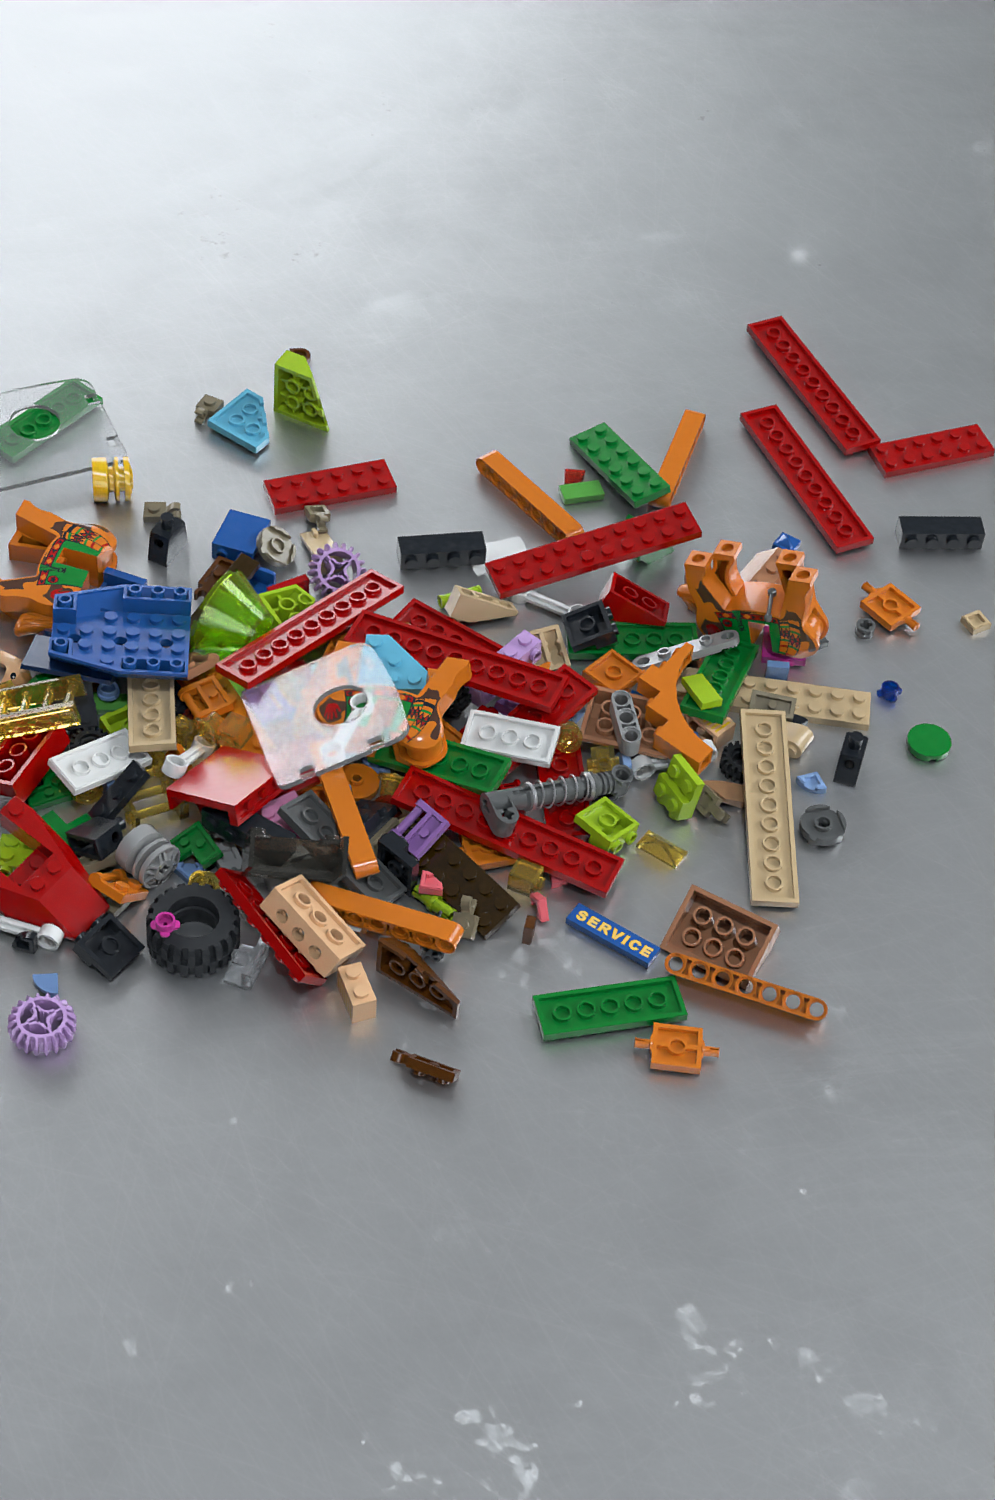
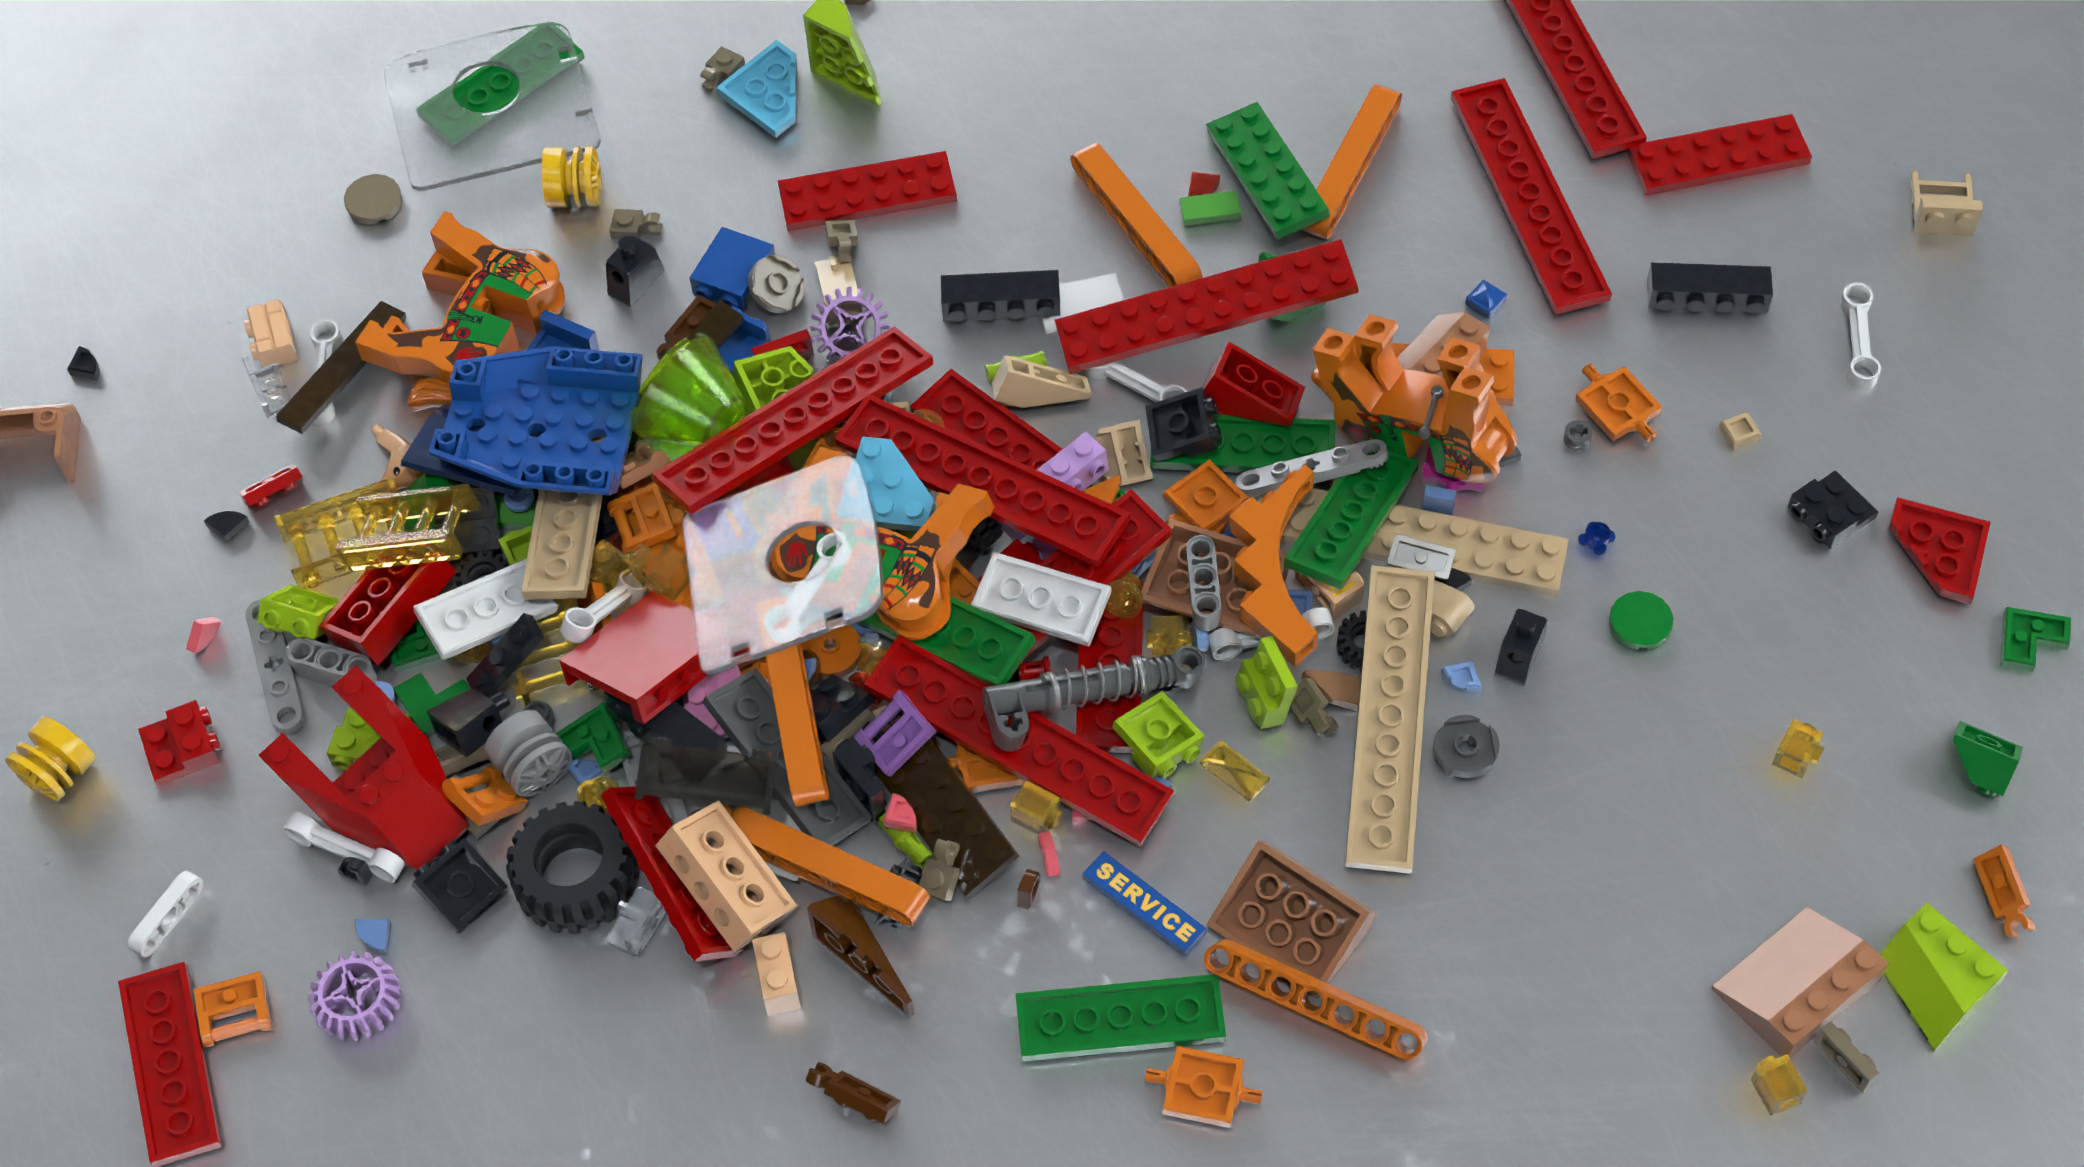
camera: 15 degrees right, 10 degrees up
dark pink plate [150,912,180,938] -> none
lime tile [681,673,723,710] -> none

